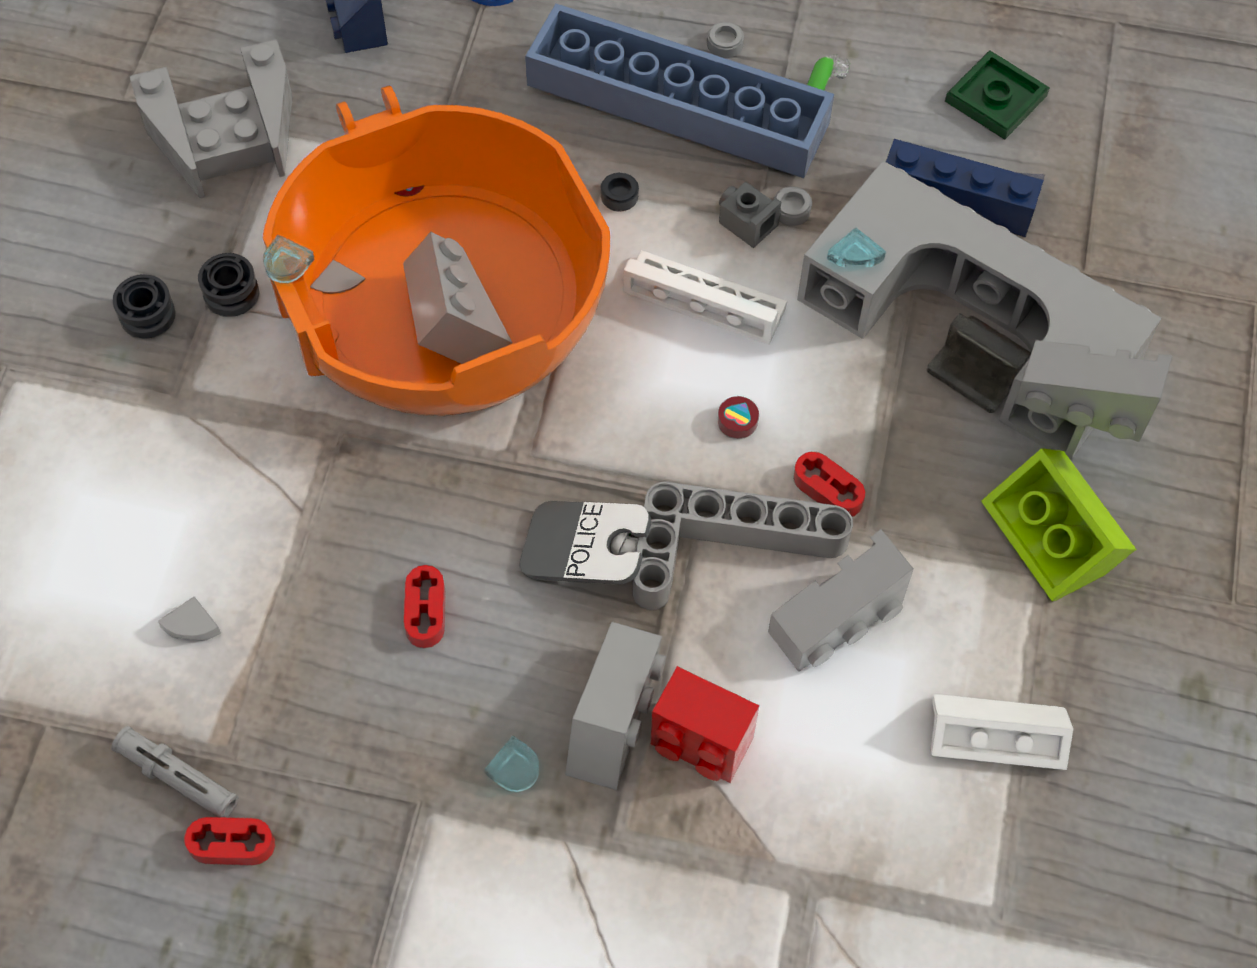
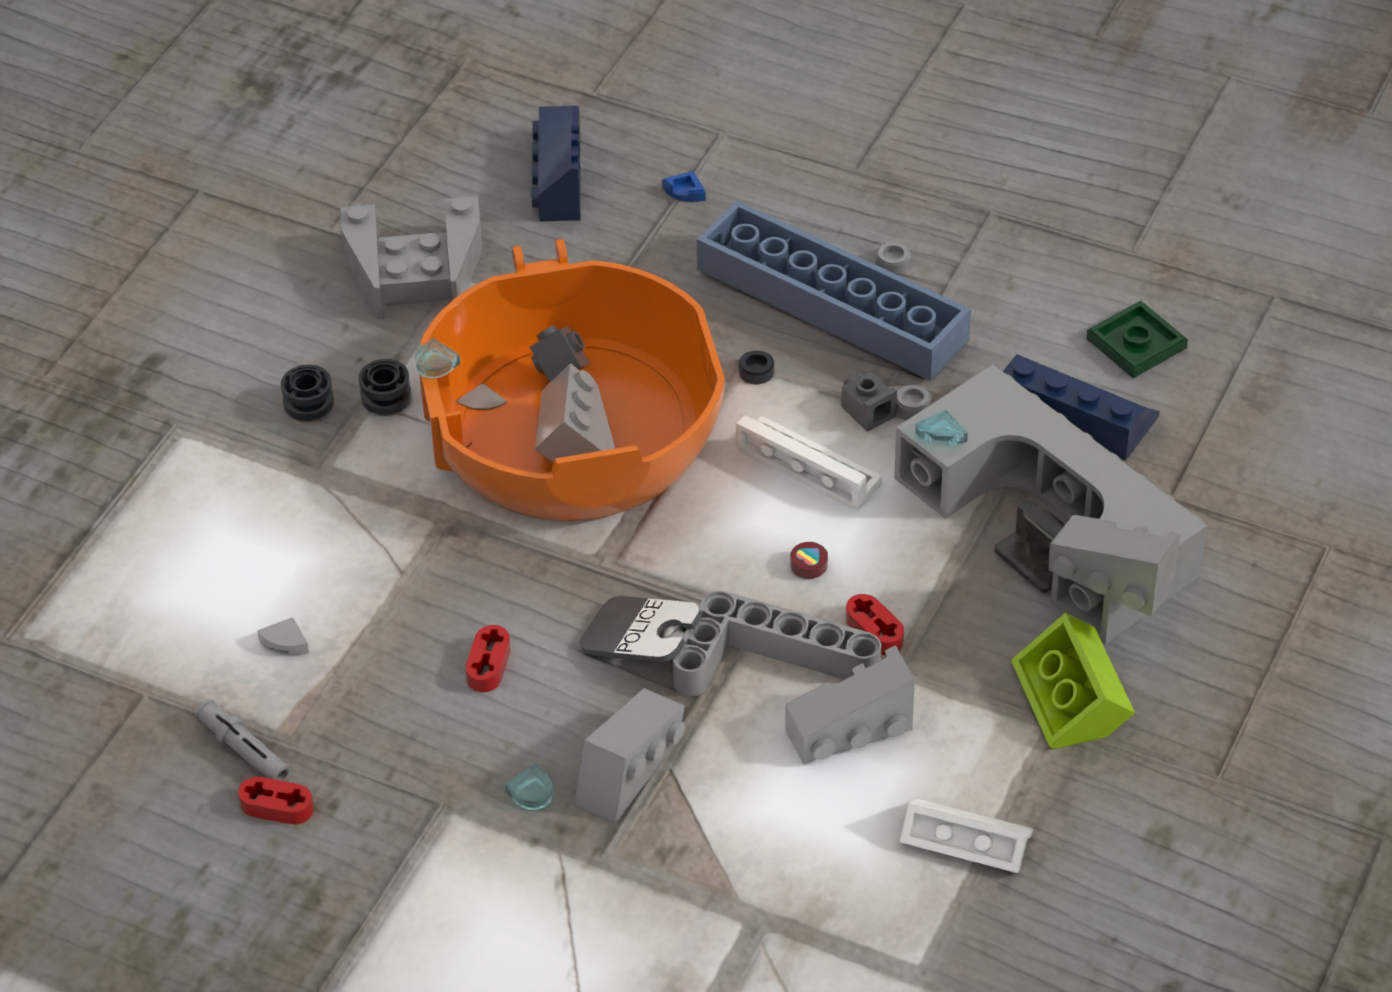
camera: 15 degrees right, 15 degrees down
red brick [650,666,760,783] -> none
bright green arm [807,54,850,90] -> none
none -> dark grey brick [530,325,590,382]

